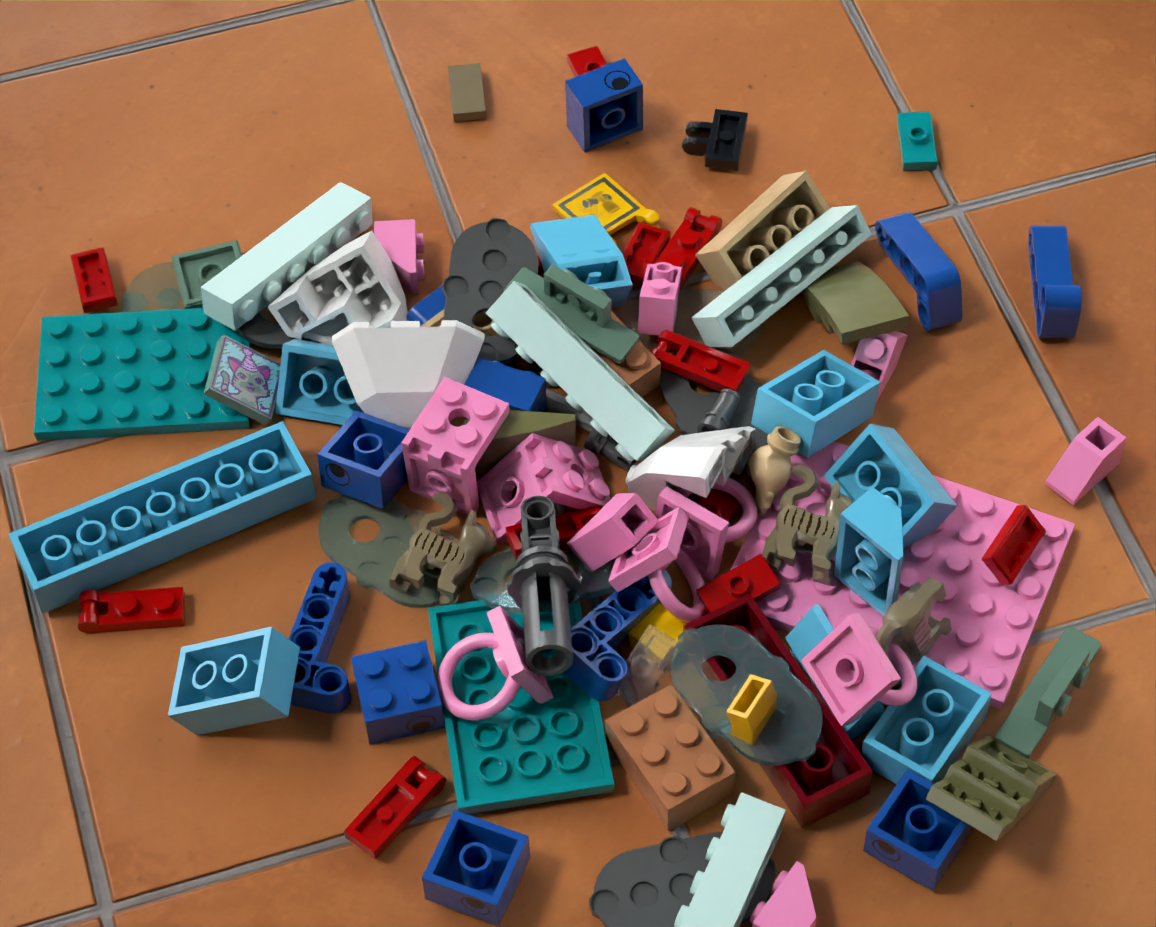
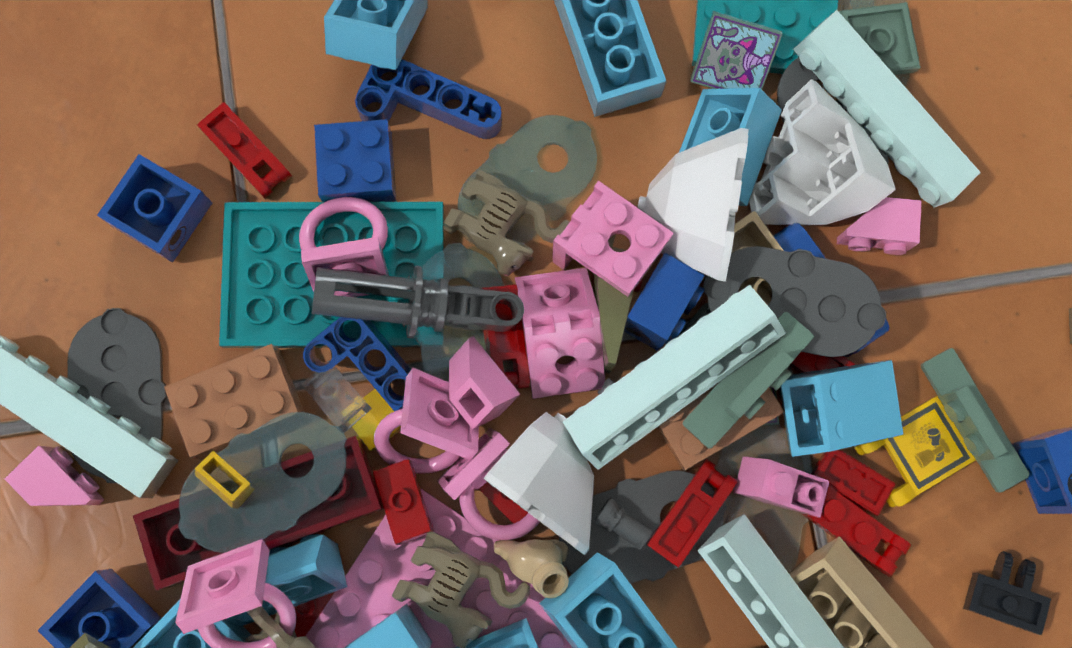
camera: 90 degrees right, 25 degrees up
blue brick [317,410,410,509] -> none
none -> sand green bracket [921,348,1029,492]

